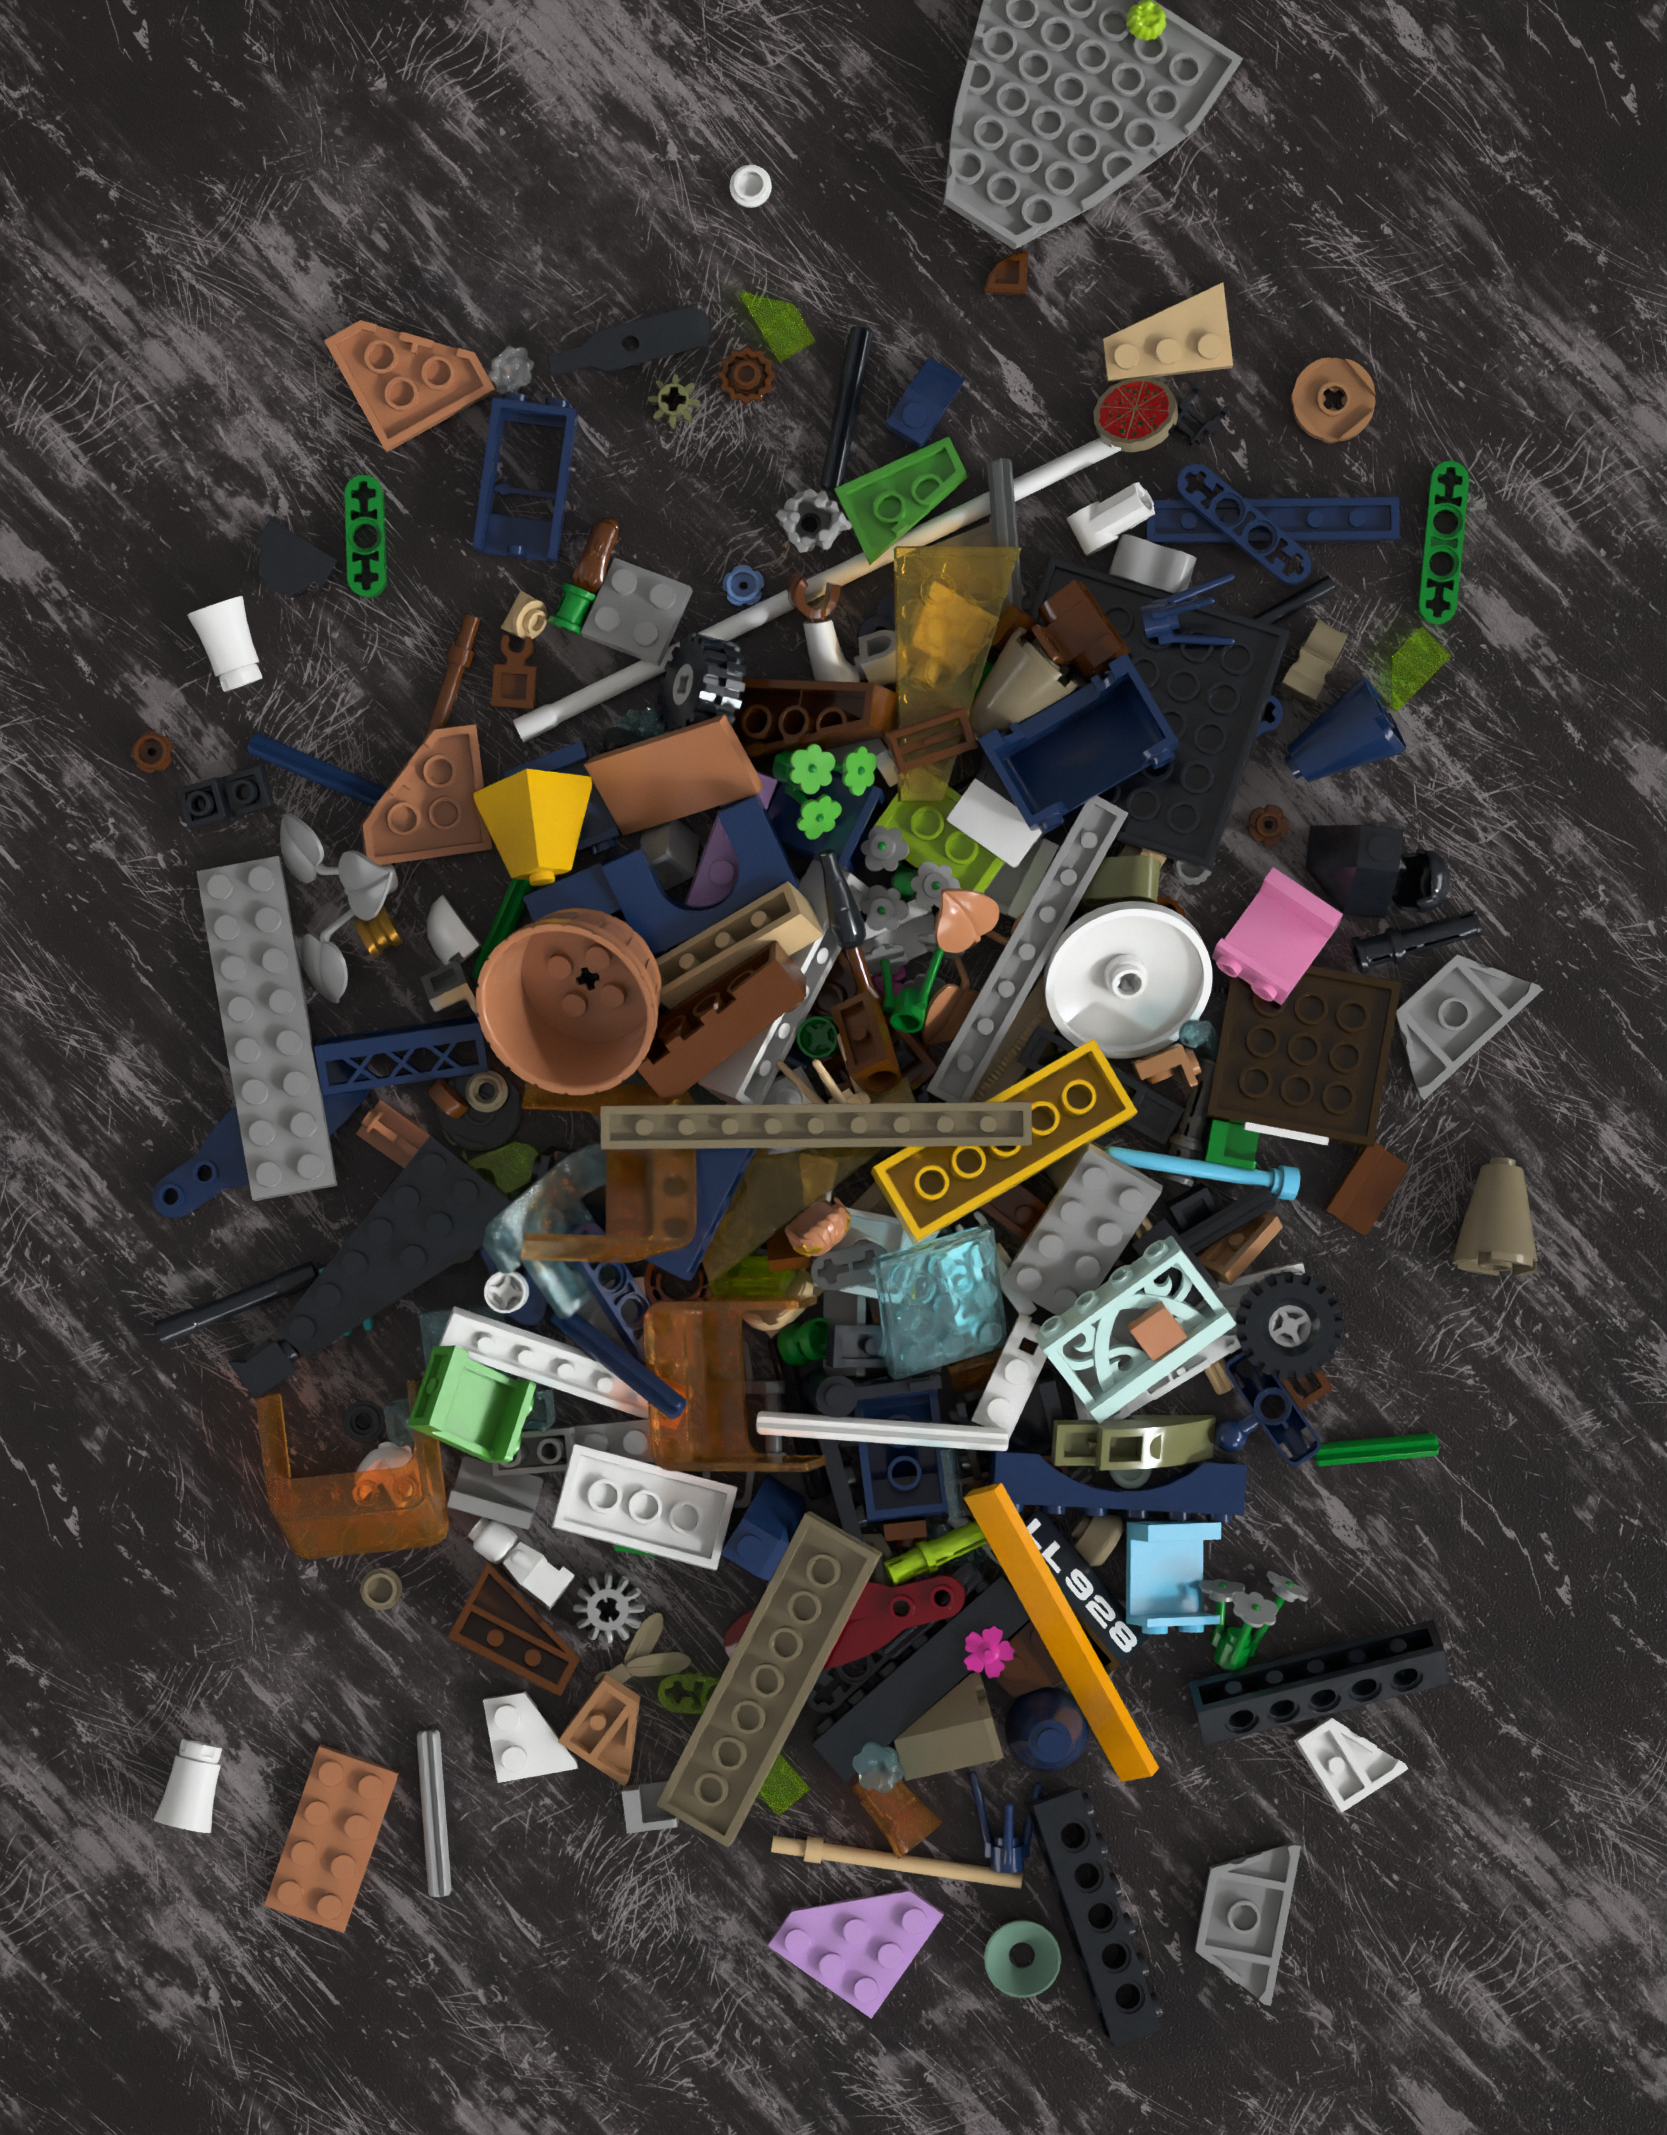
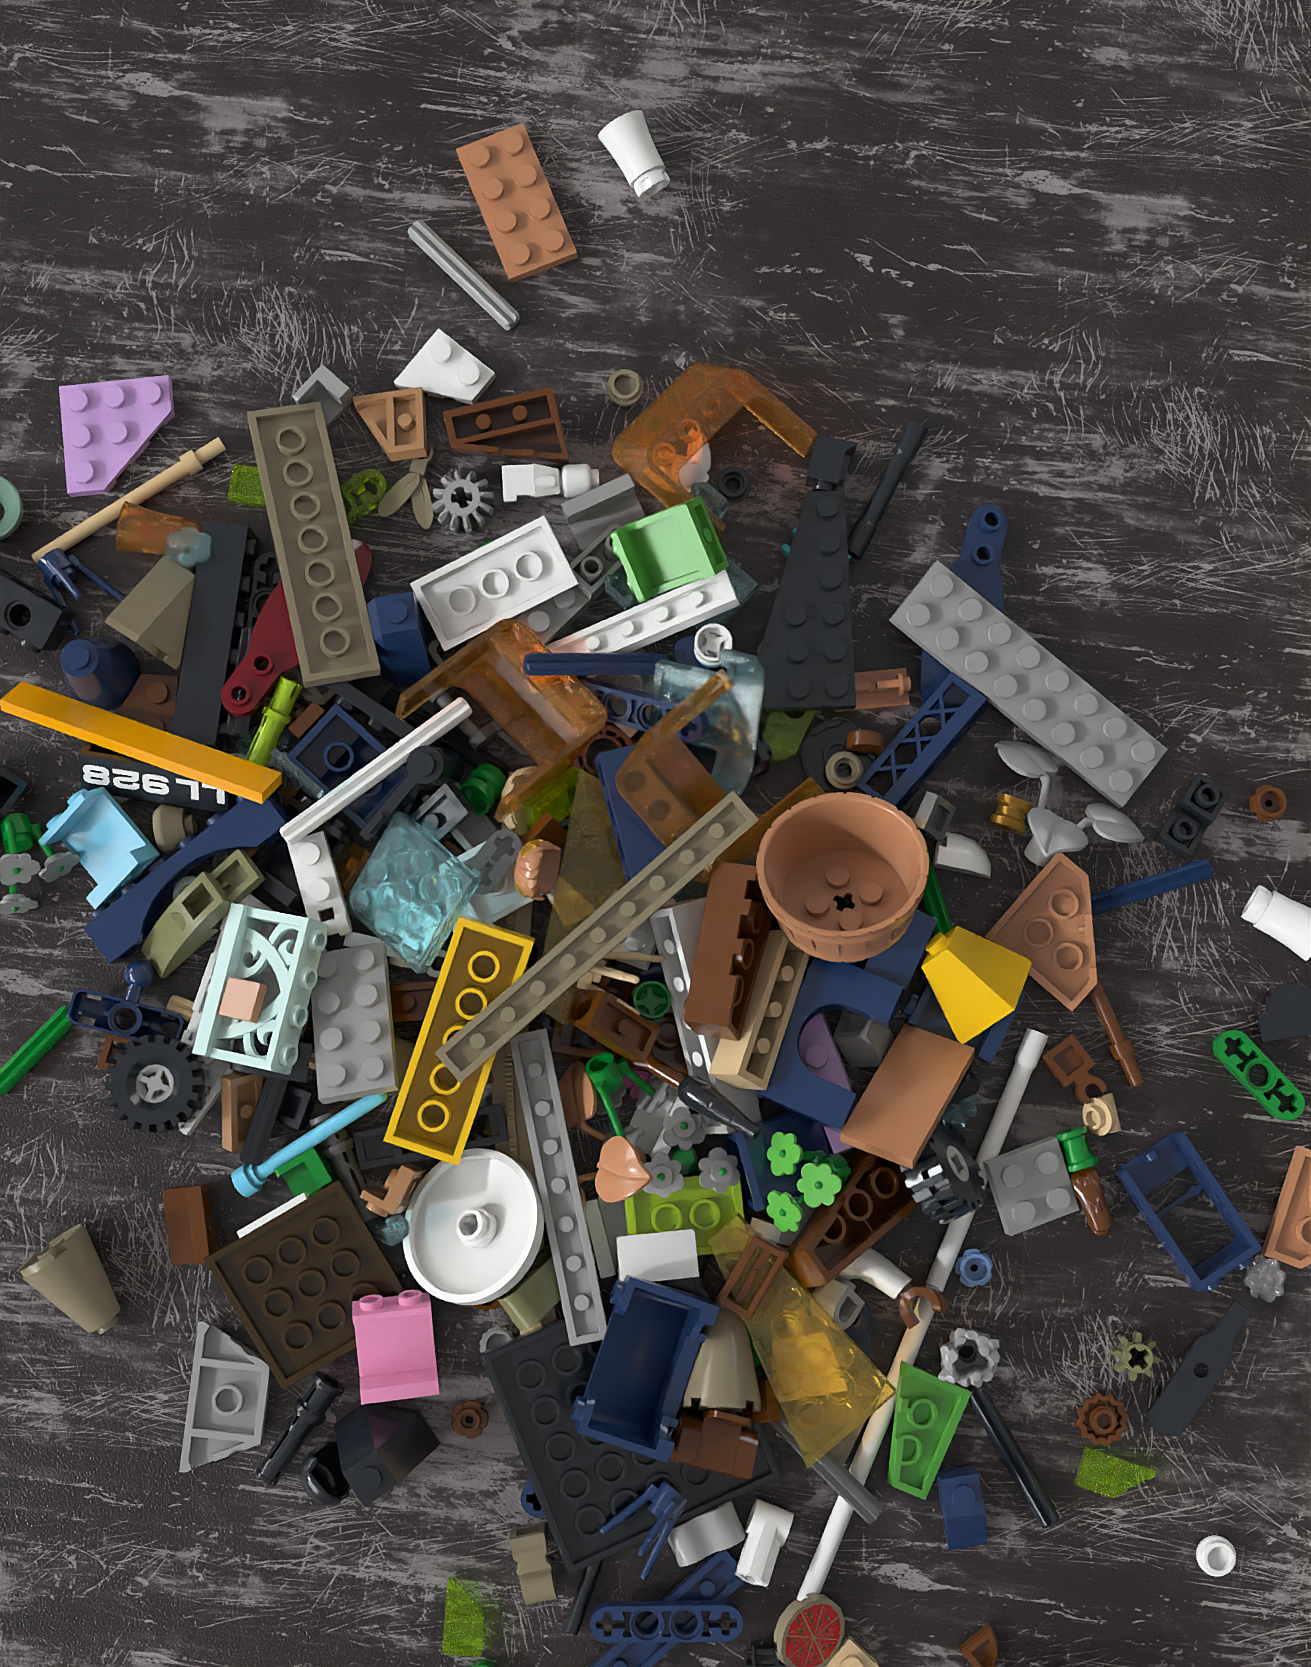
camera: 140 degrees right, 5 degrees down
dark pink plant [964,1626,1015,1678] -> none
dark blue cone [1284,677,1406,782] -> none

